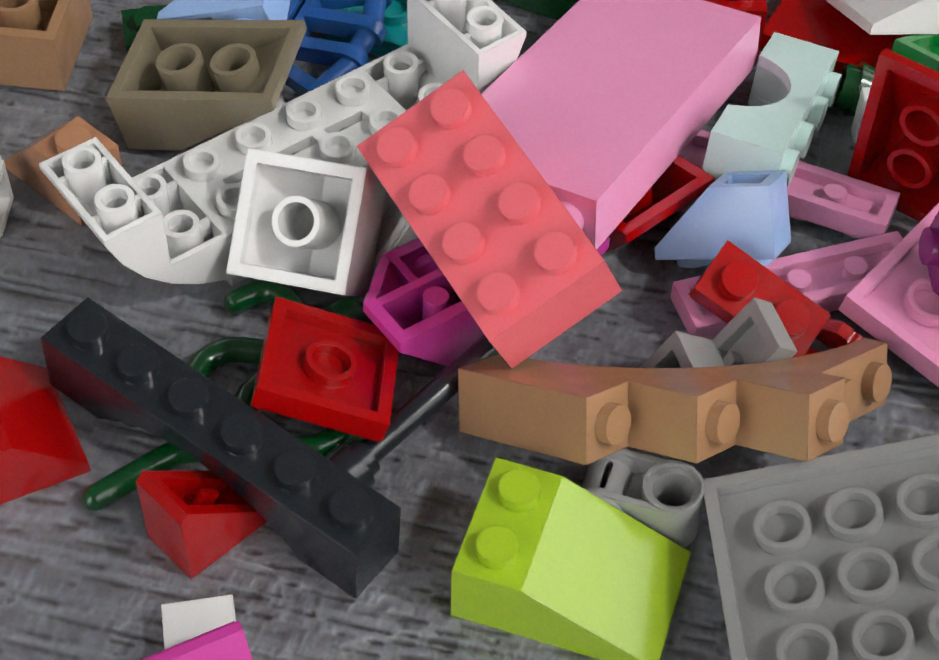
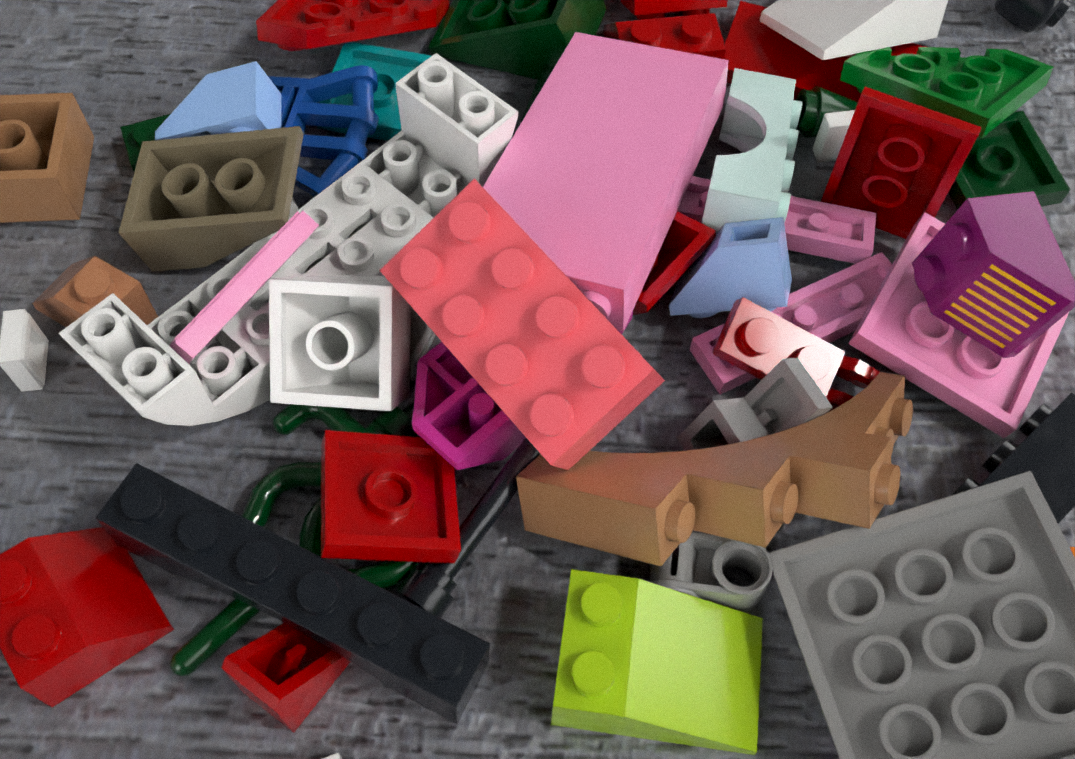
camera: 10 degrees left, 10 degrees up
none -> bright pink tile [169,211,319,364]

